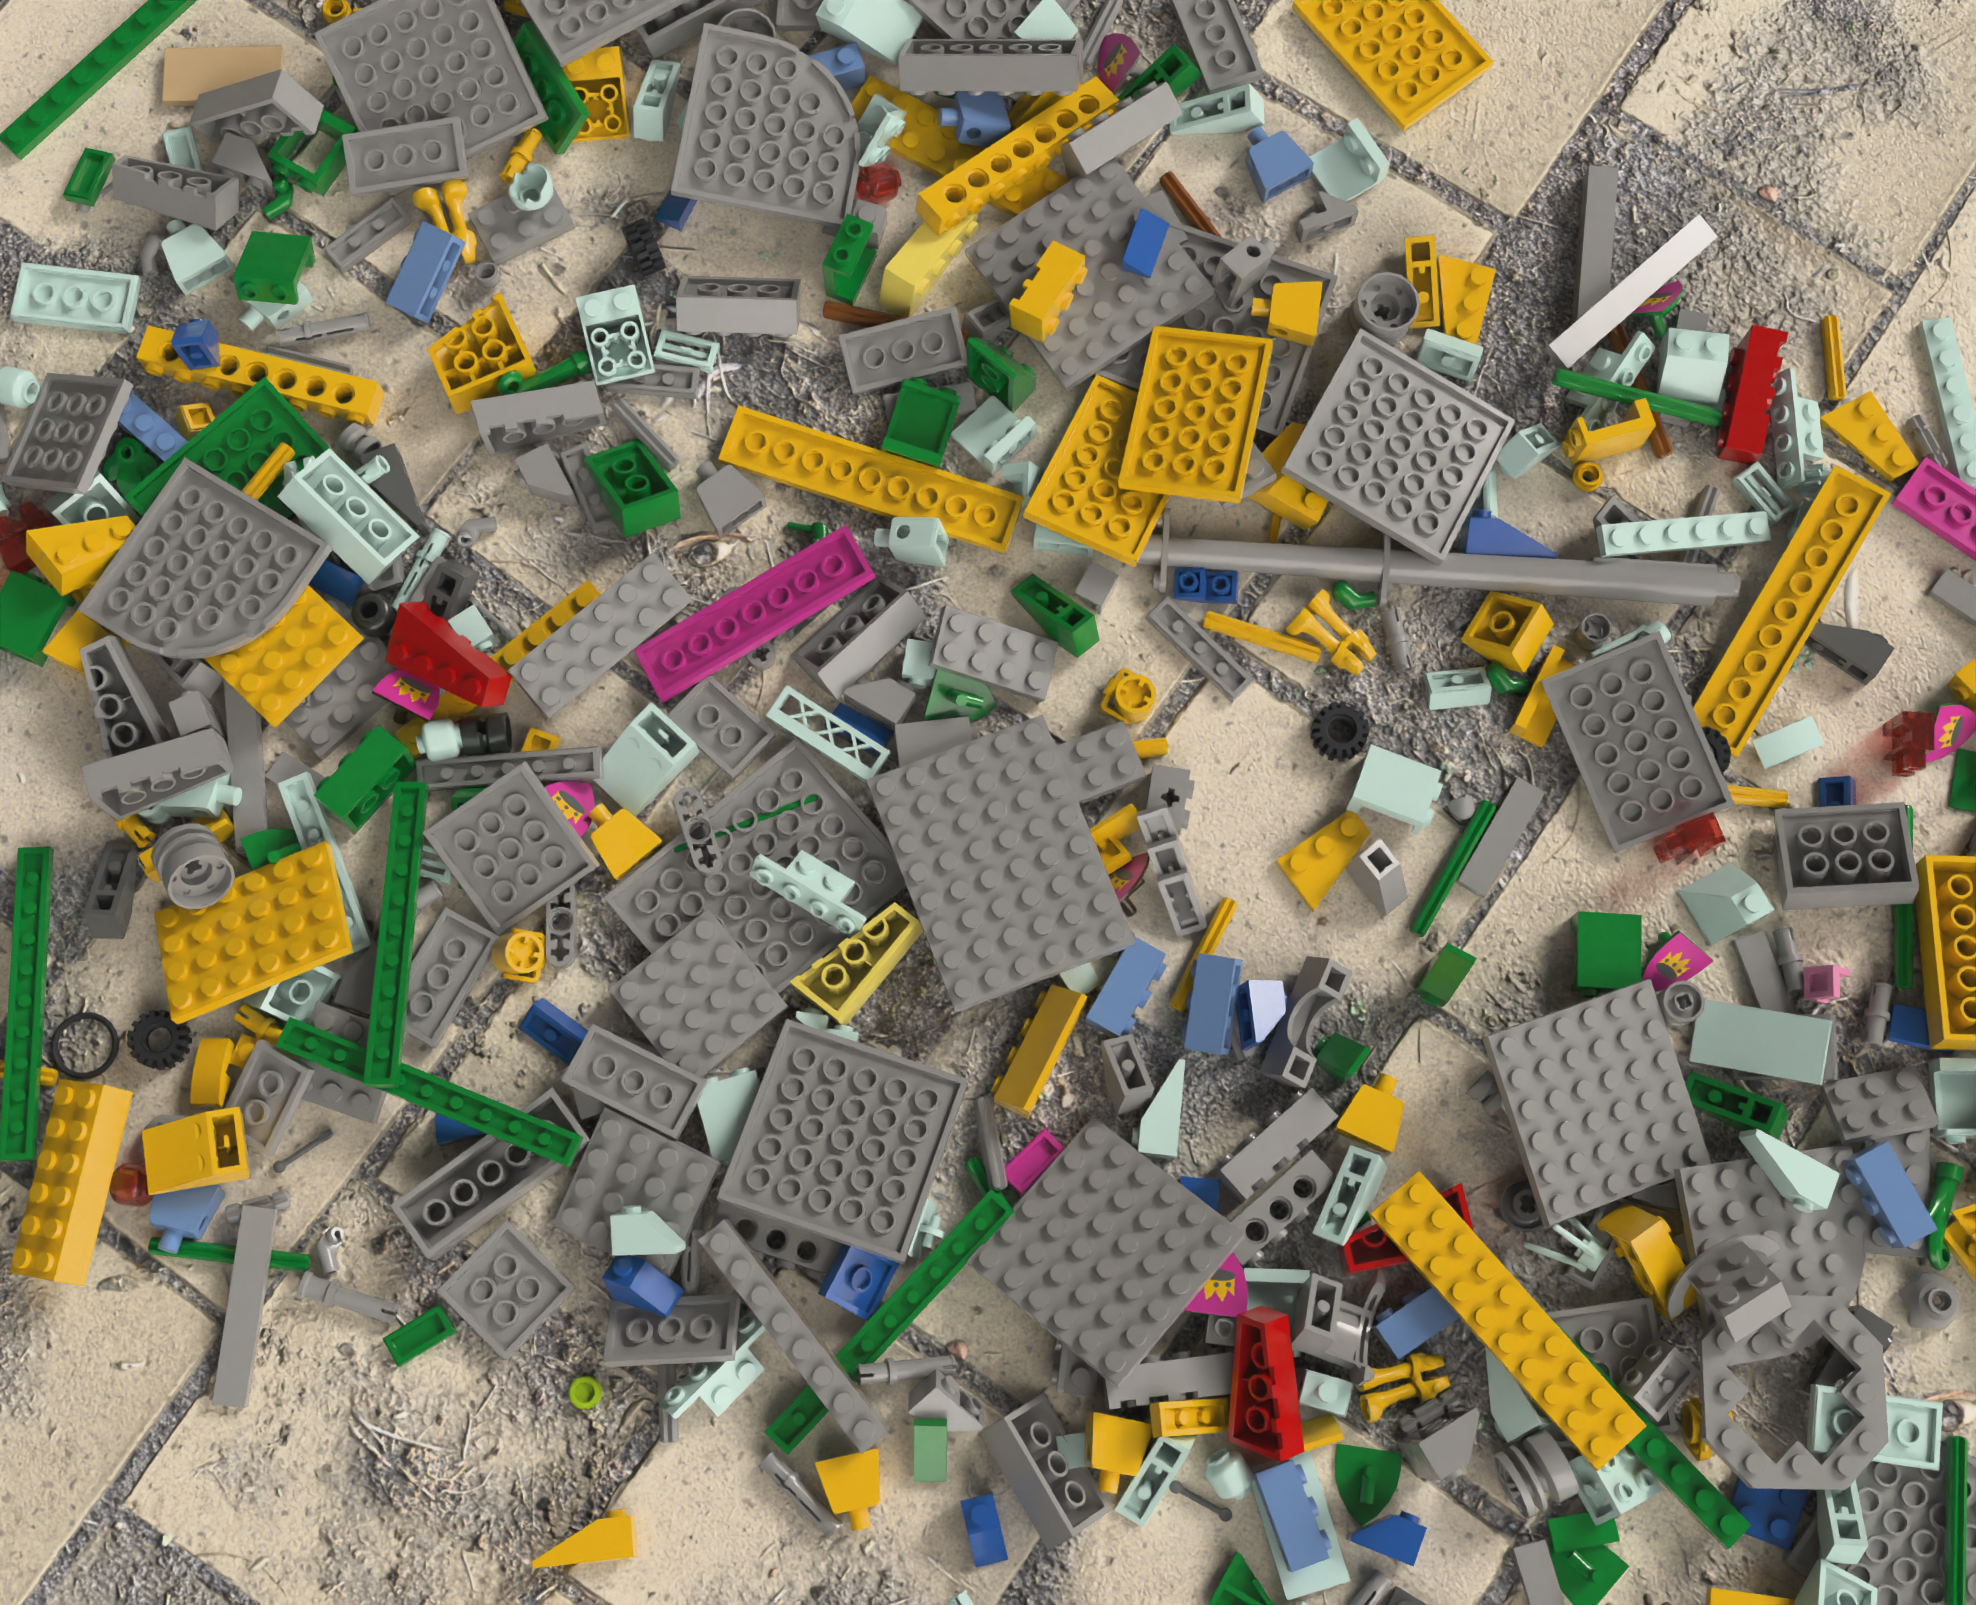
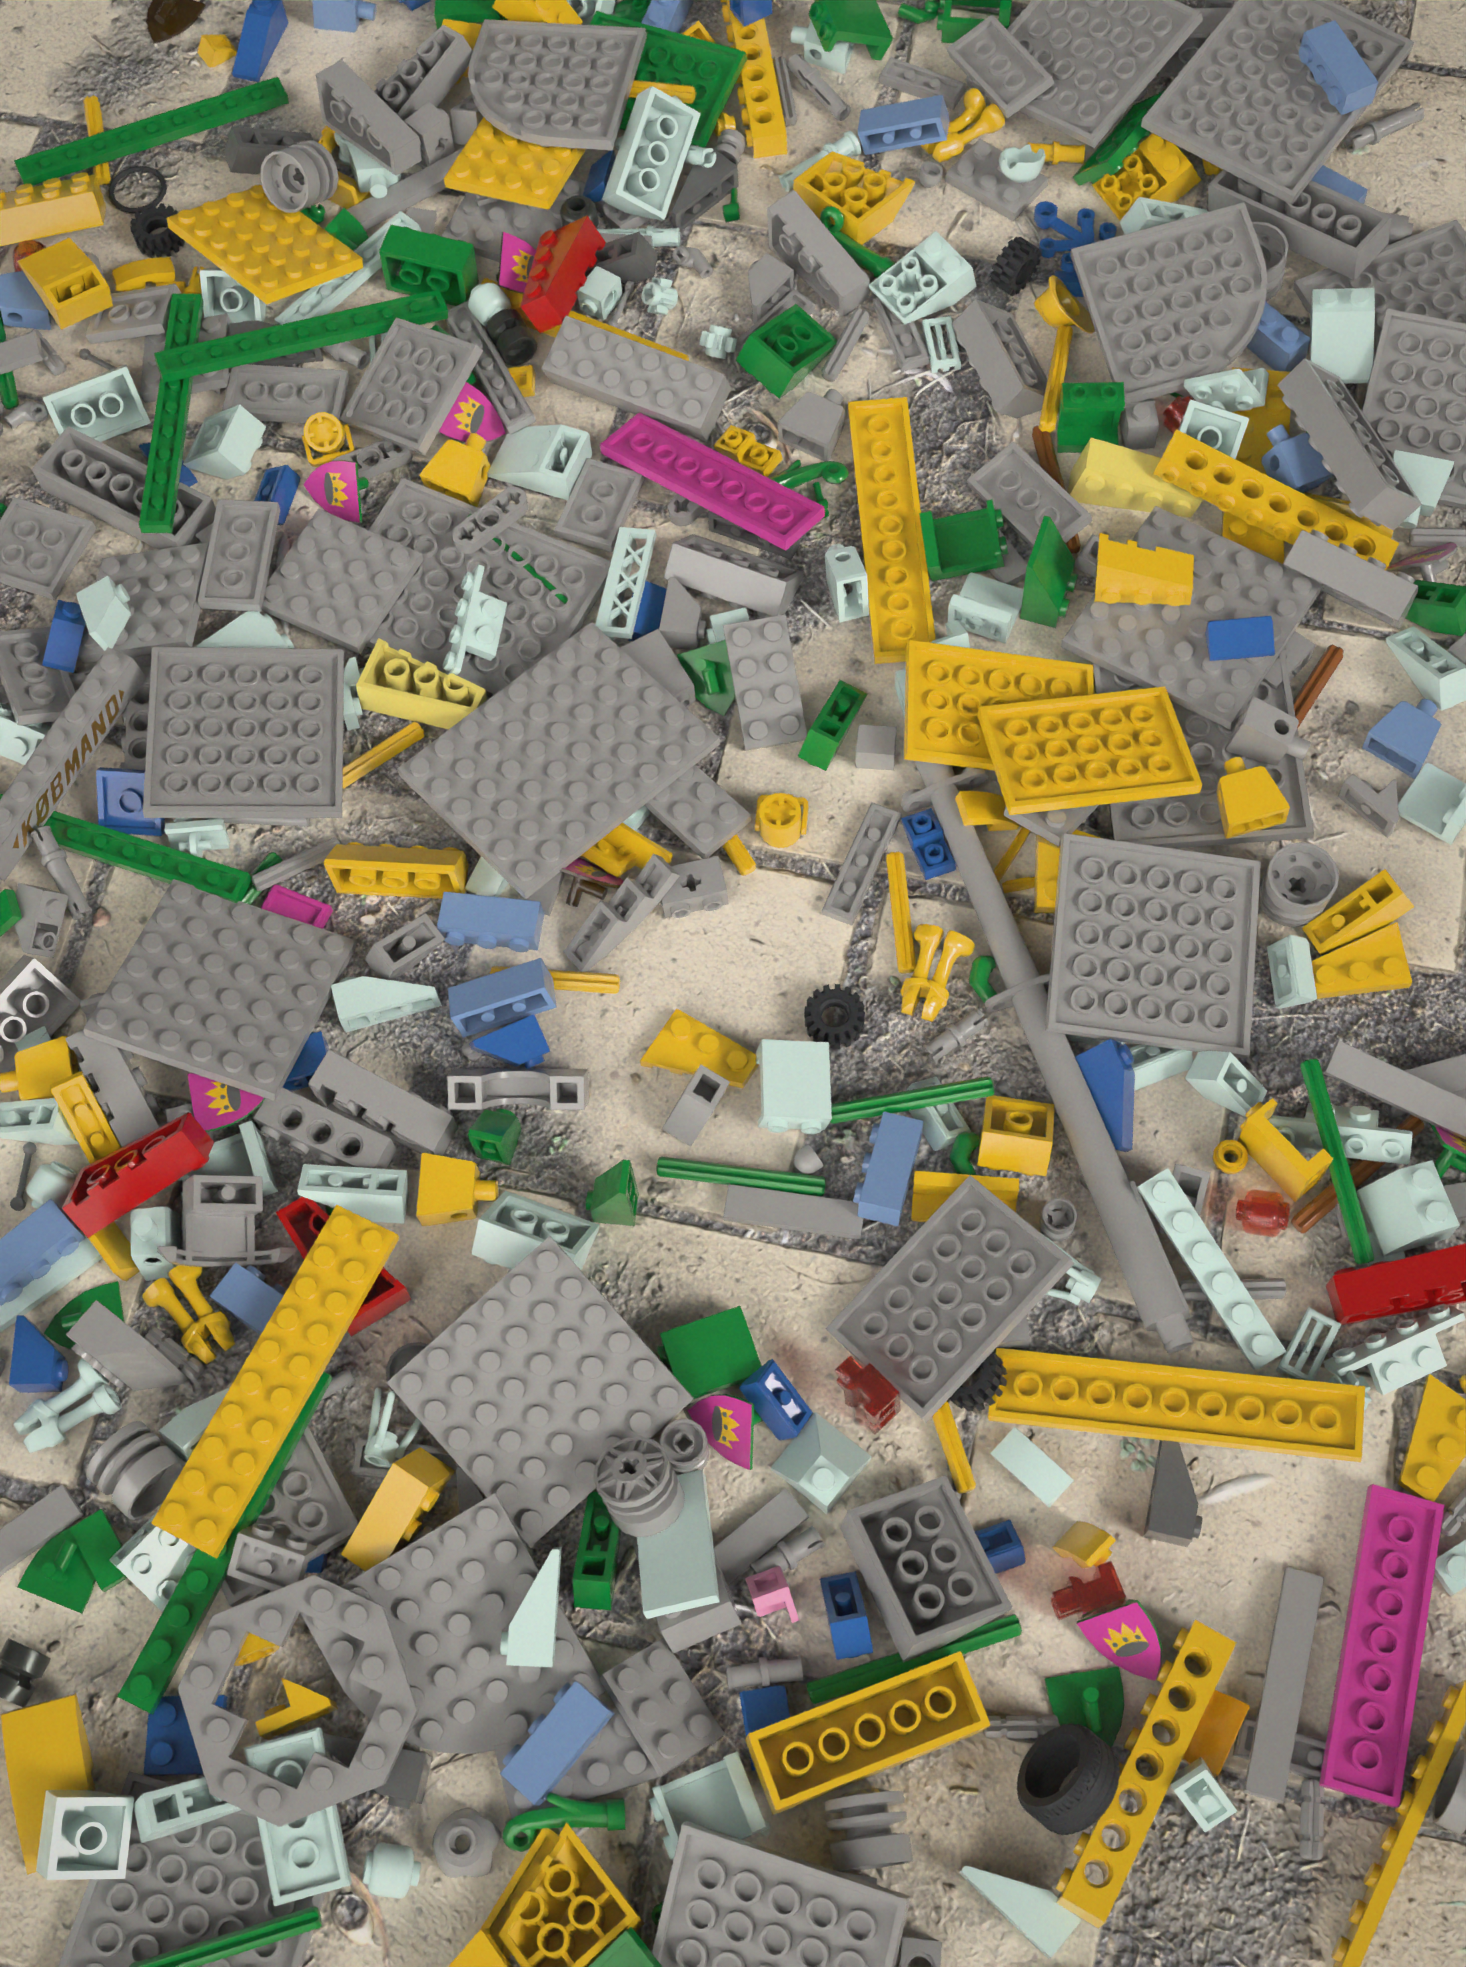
camera: 75 degrees right, 10 degrees down
light grey piece [1667,1233,1792,1343] -> none
none -> light aqua piece [13,1358,122,1453]
none -> light aqua slope [43,364,151,442]
none -> light aqua slope [183,404,266,480]
none -> yellow slope [255,1678,338,1740]
none -> dark pink shield [303,460,369,523]
none -> yellow axle [343,722,425,789]
none -> light aqua head [362,1842,421,1899]
none -> light aqua slope [471,1190,600,1270]
none -> light grey wheel [593,1436,685,1537]
none -> light aqua gear [642,277,678,315]
none -> light aqua gear [699,324,737,359]
none -> yellow plate [714,112,736,136]
none -> yellow slope [714,425,783,478]
none -> green hand [722,188,740,223]
none -> blue slope [739,1359,813,1440]
none -> green plant [769,459,849,489]
none -> light aqua pin [779,131,861,192]
none -> blue slope [820,1571,873,1660]
none -> green axle [830,1076,994,1124]
none -> medium blue brick [853,1112,924,1226]
none -> yellow slope [955,791,1019,831]
none -> yellow piece [994,826,1031,883]
none -> blue plant [1034,201,1117,273]
none -> yellow piece [1034,275,1095,334]
none -> yellow axle [1039,325,1073,433]
none -> yellow slope [1052,1521,1116,1568]
none -> light aqua slope [1179,400,1249,459]
none -> clear red head [1236,1189,1290,1238]

